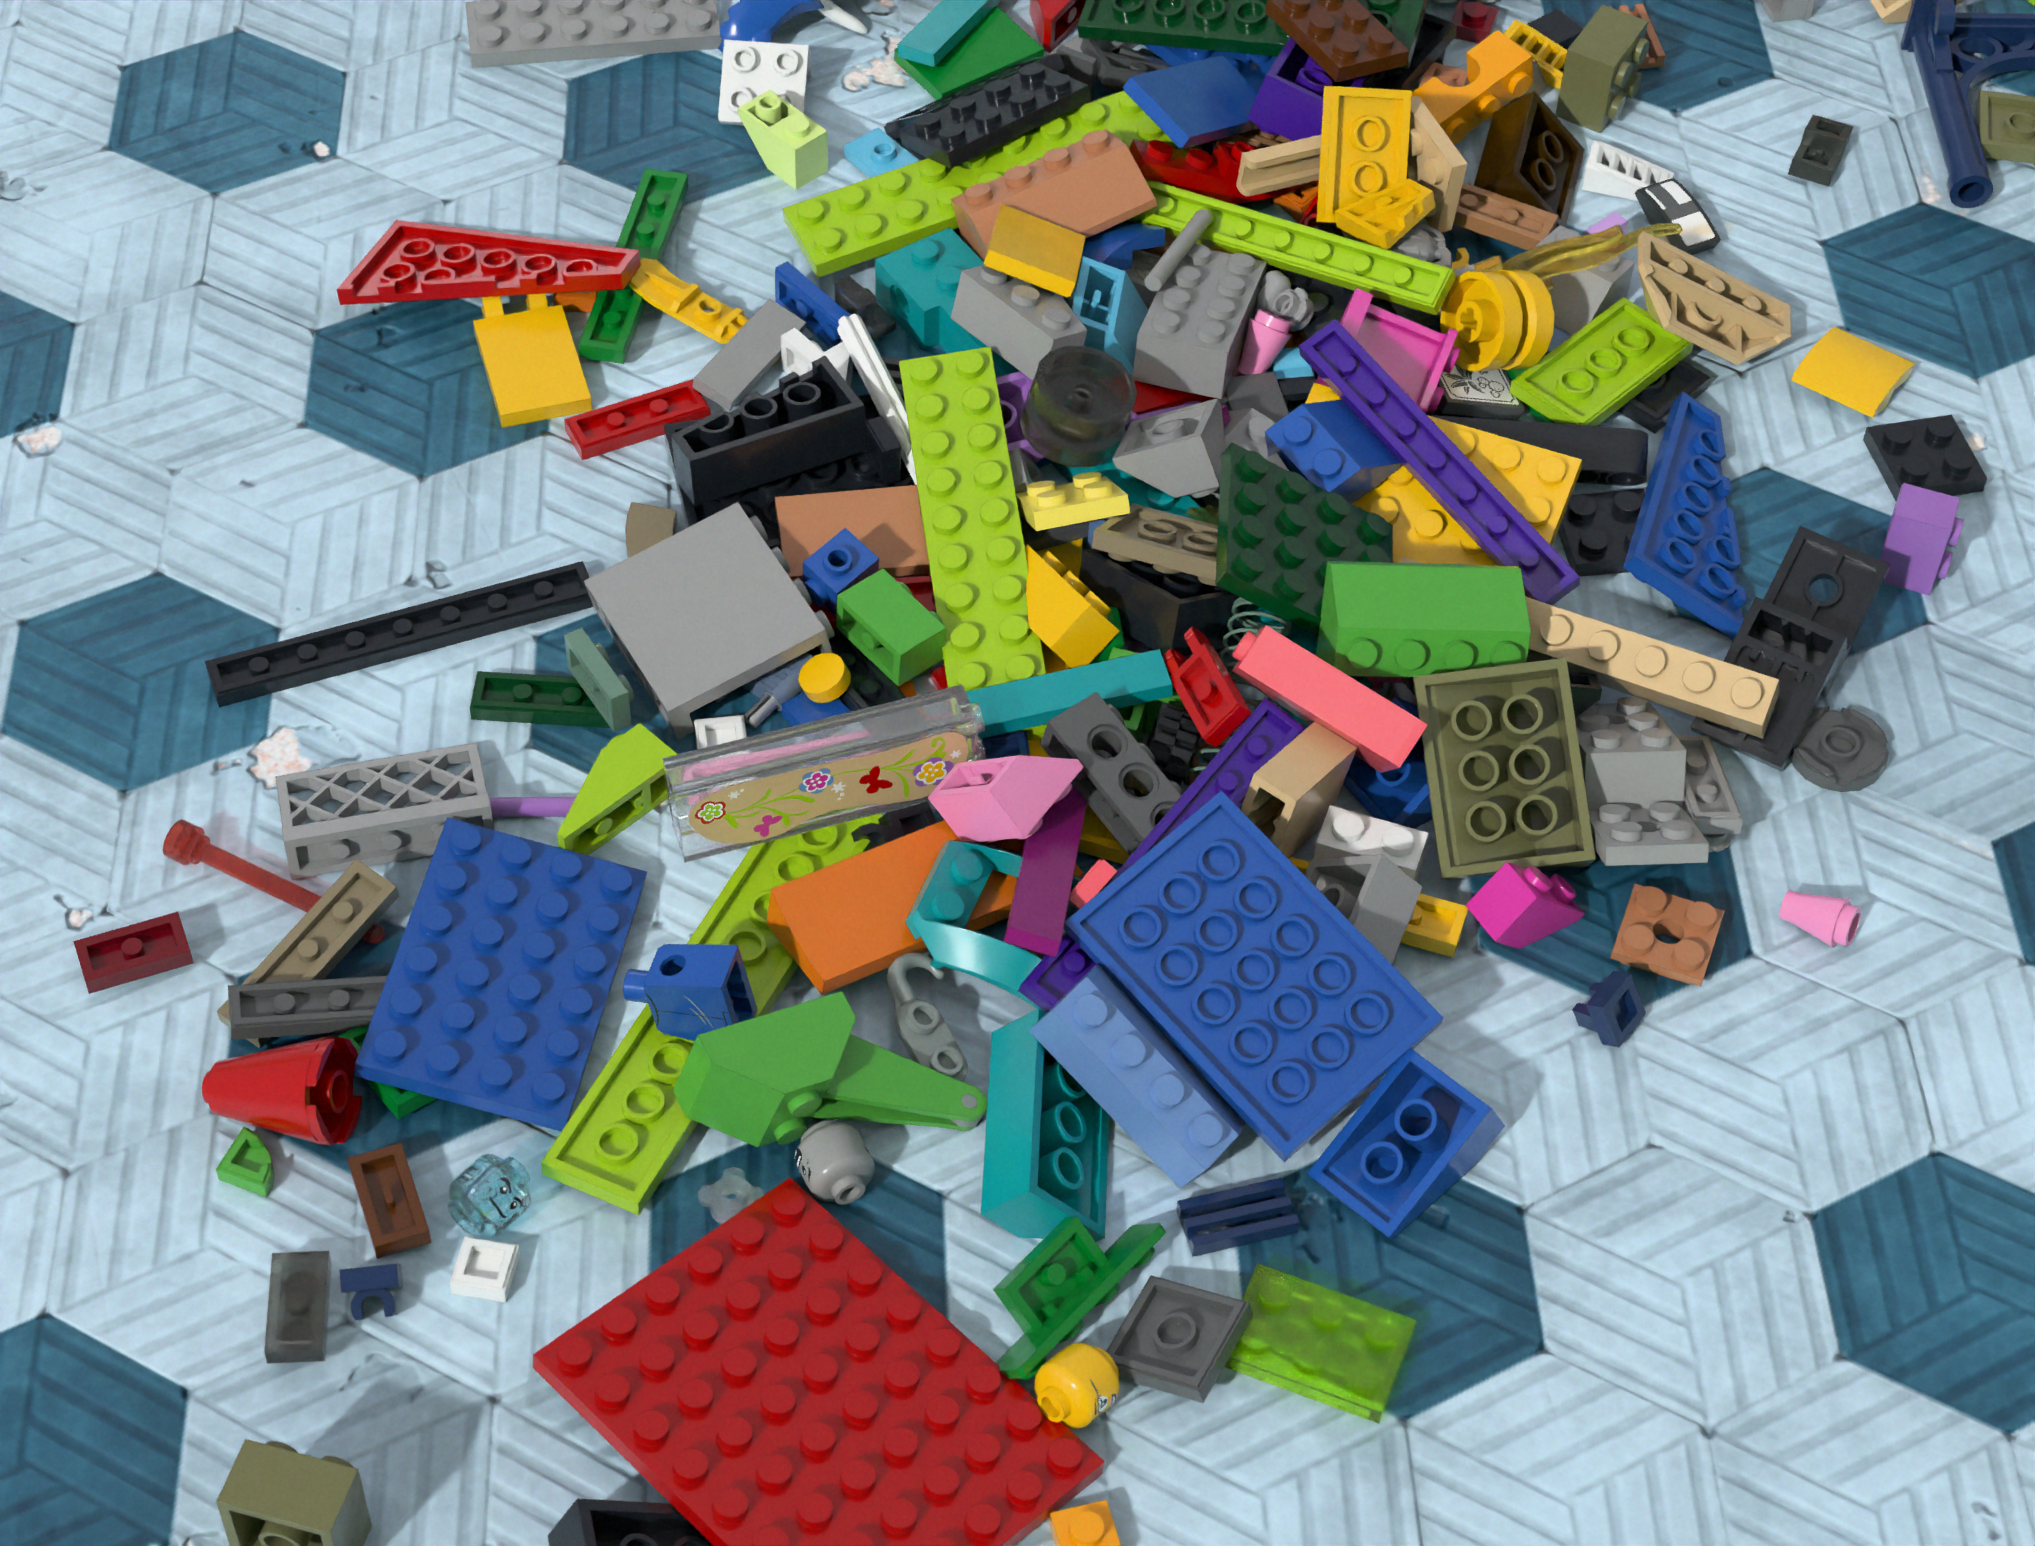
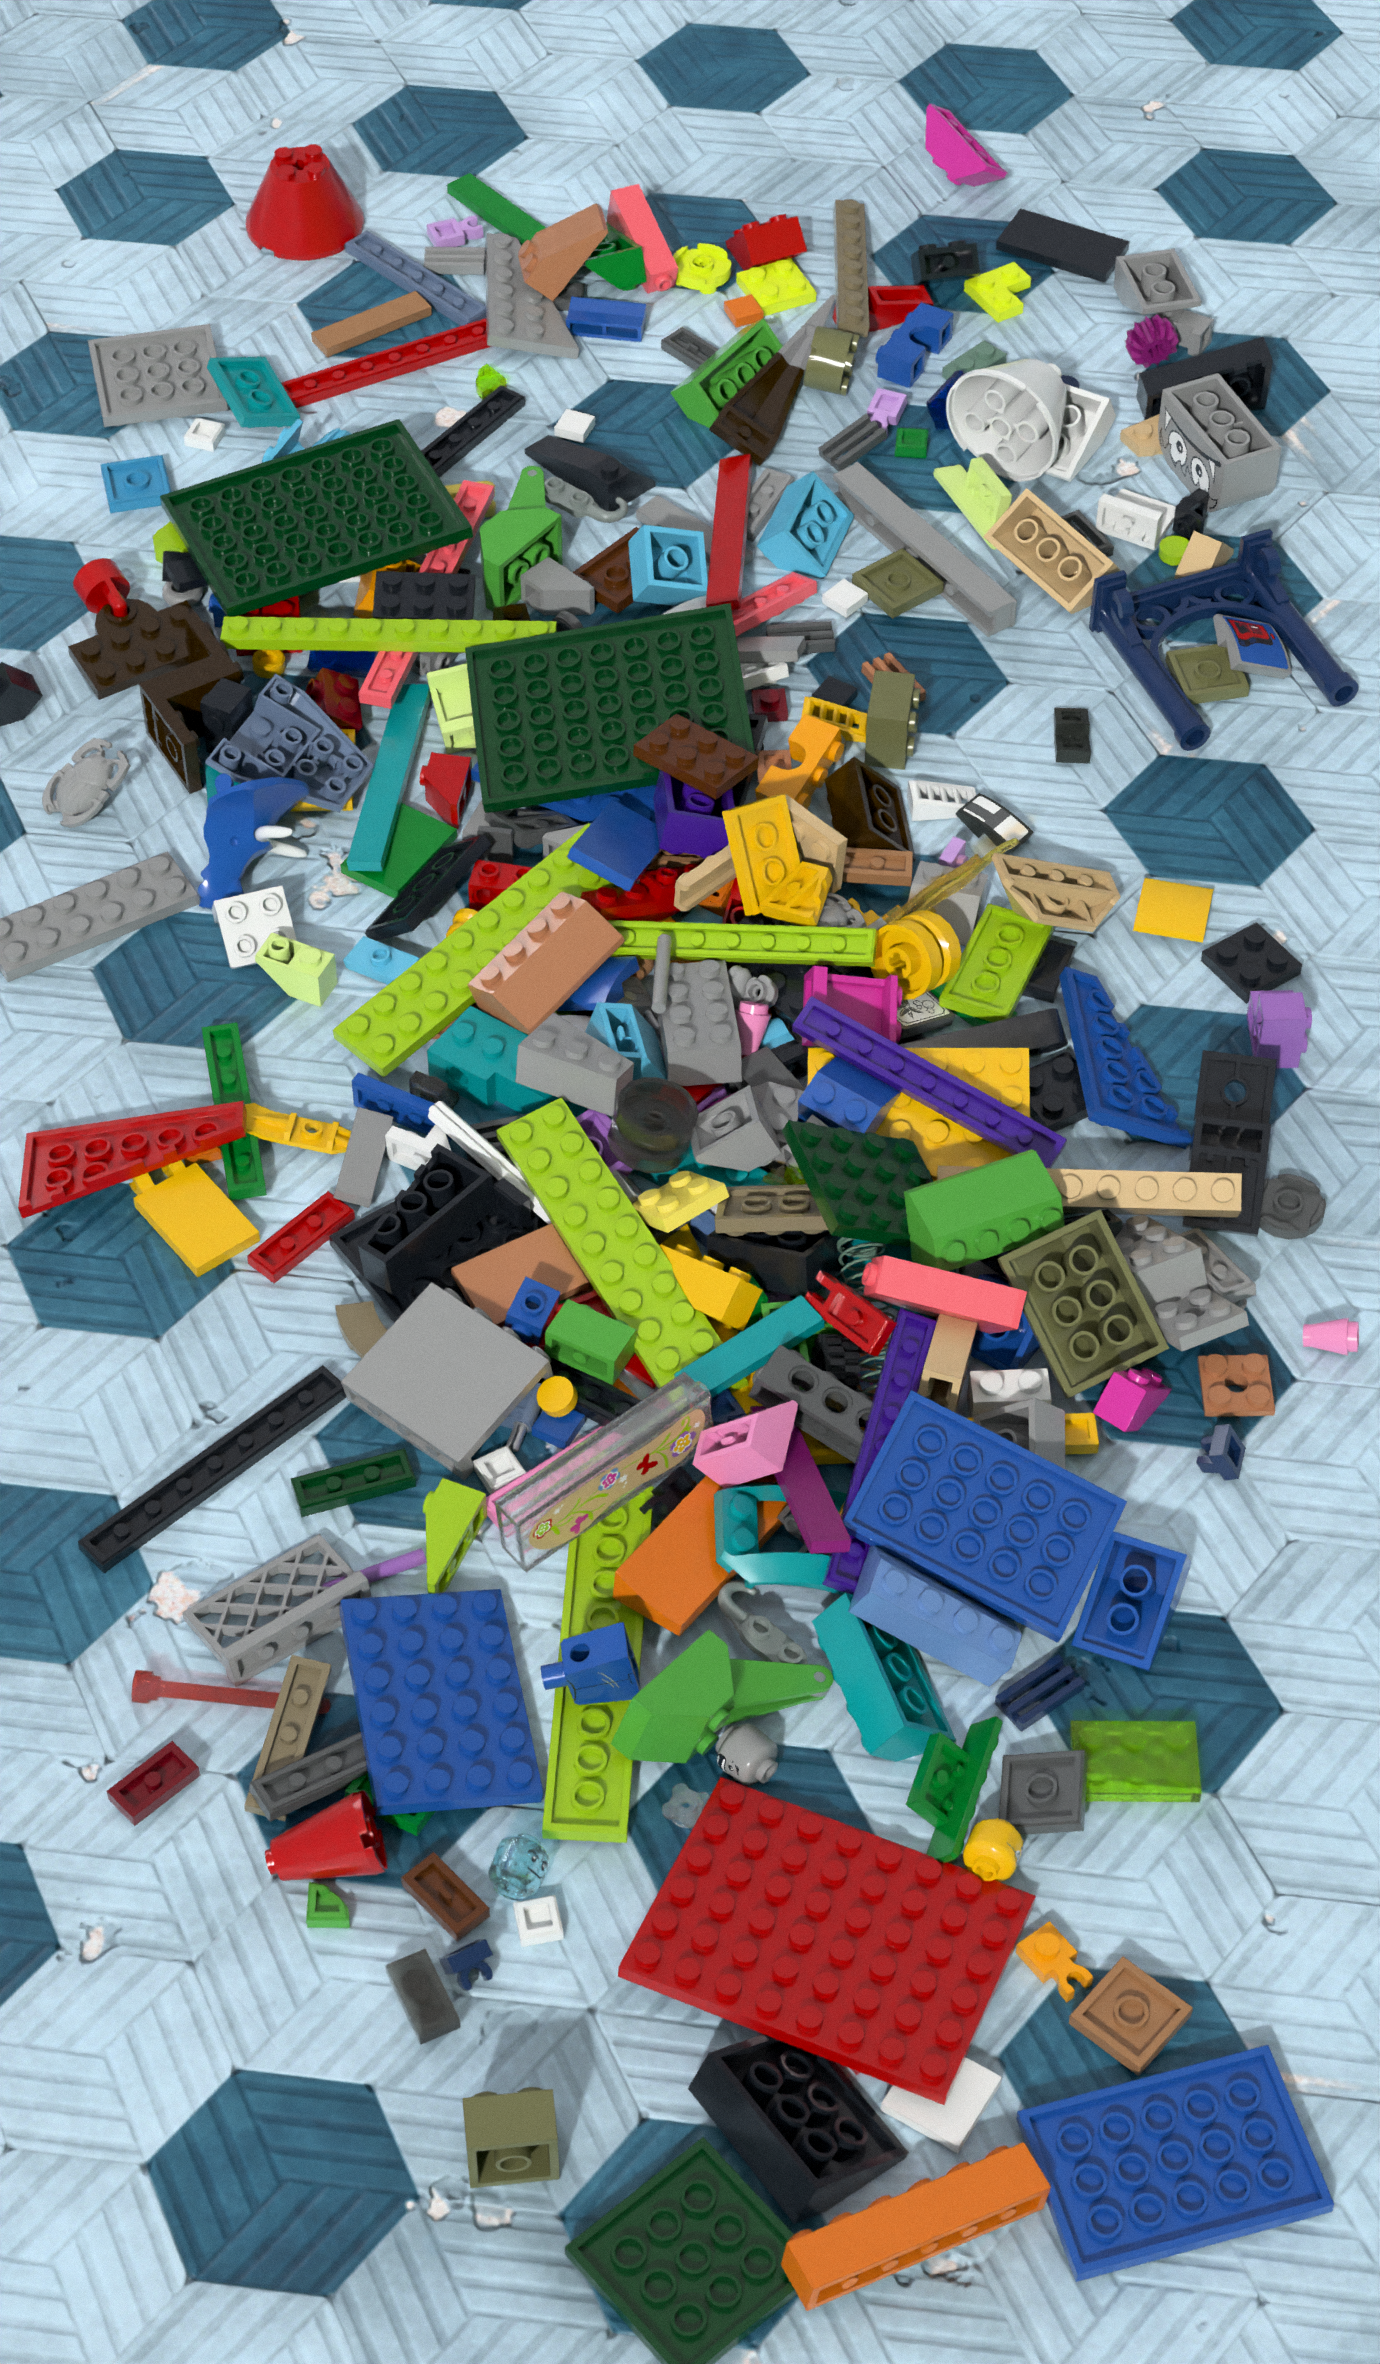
camera: 20 degrees left, 0 degrees up
sand green plate [564,627,634,732] -> none
black plate [899,63,1091,169] -> none
yellow tile [983,204,1086,297] -> none
coral tile [1068,859,1117,910] -> none

